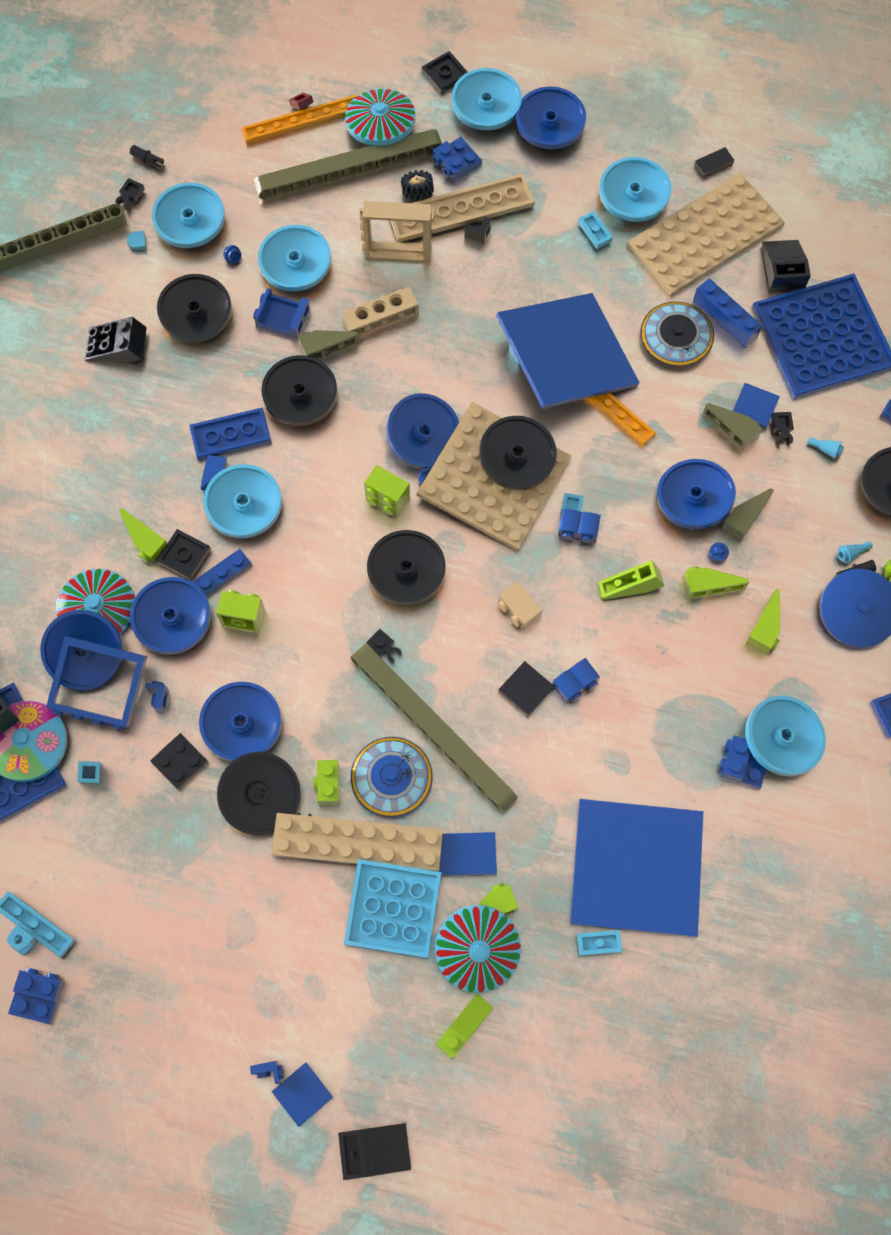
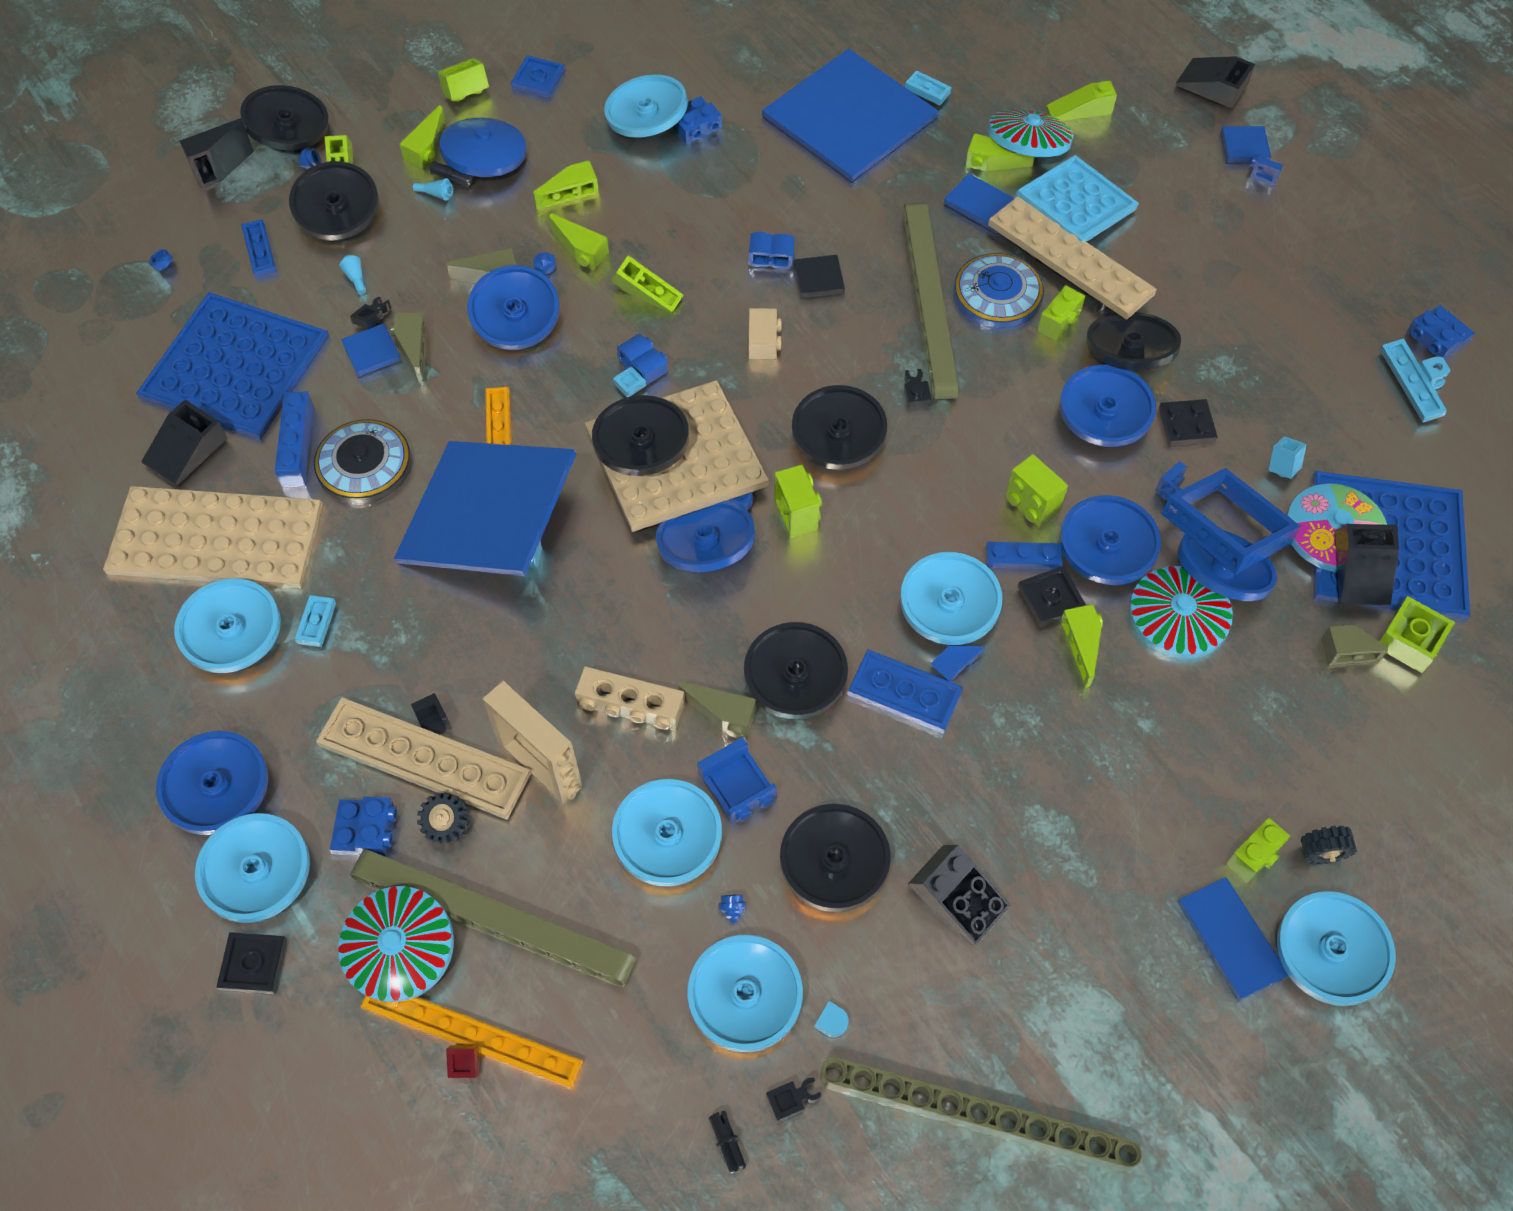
camera: 140 degrees left, 10 degrees down
black tile [694,147,734,177] -> none

